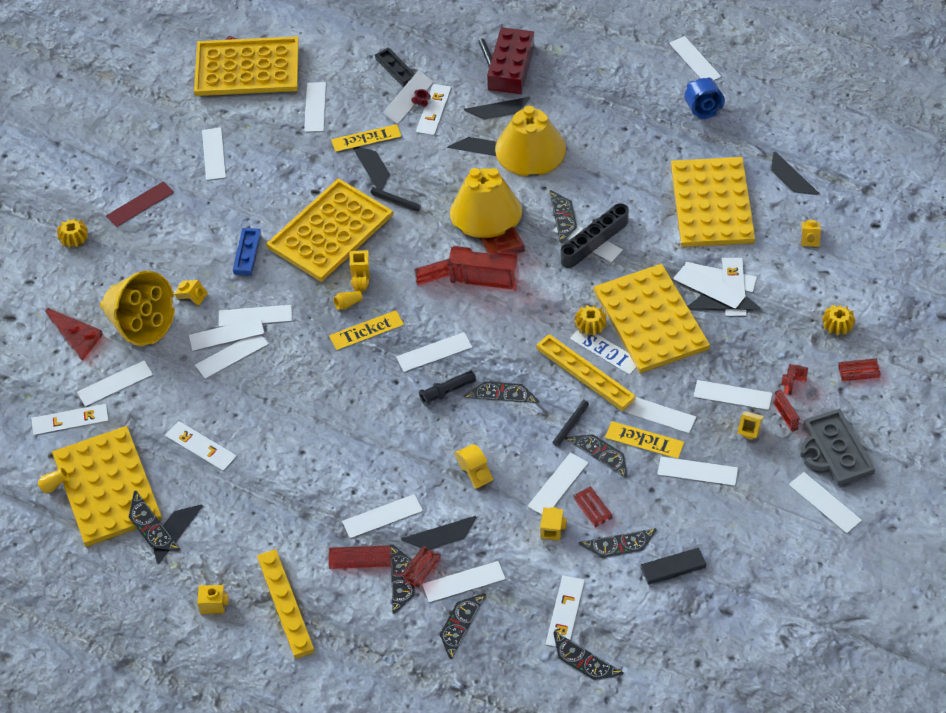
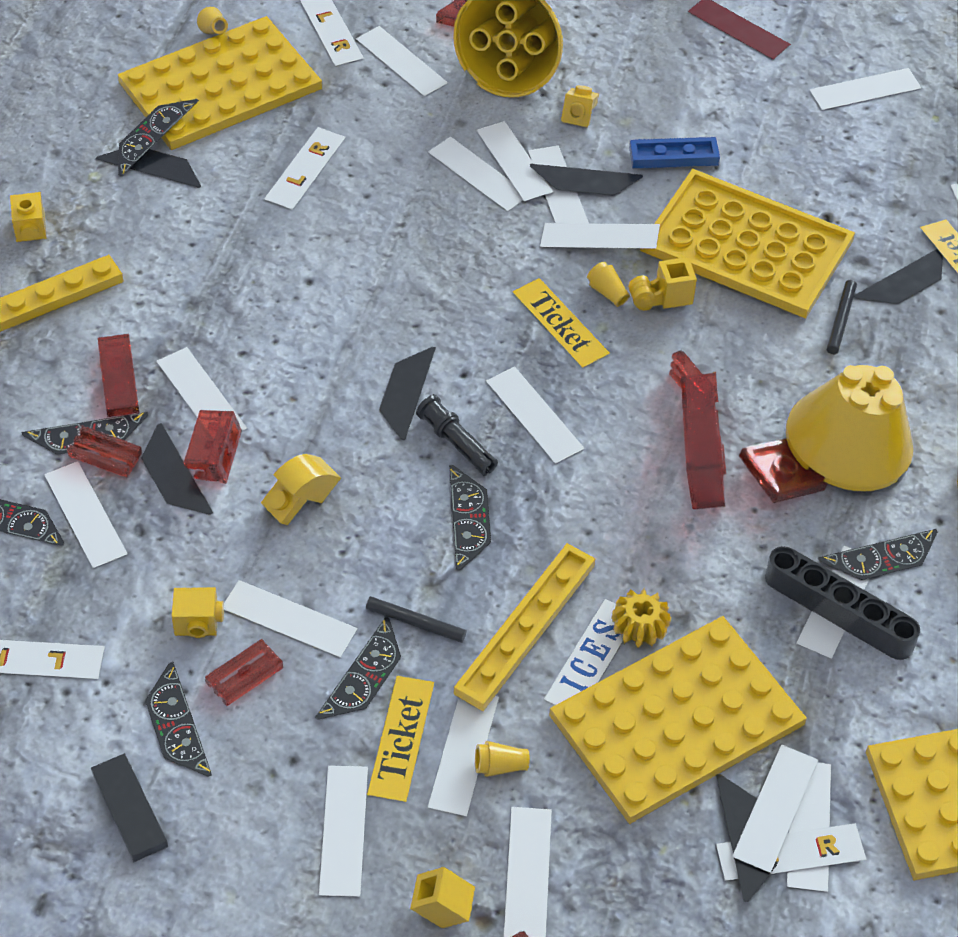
camera: 75 degrees right, 0 degrees up
none -> clear red hinge [184,410,242,484]
none -> black sticker [379,347,436,440]
none -> yellow cone [475,741,530,777]
none -> black sticker [530,164,643,195]
none -> white sticker [540,223,660,249]

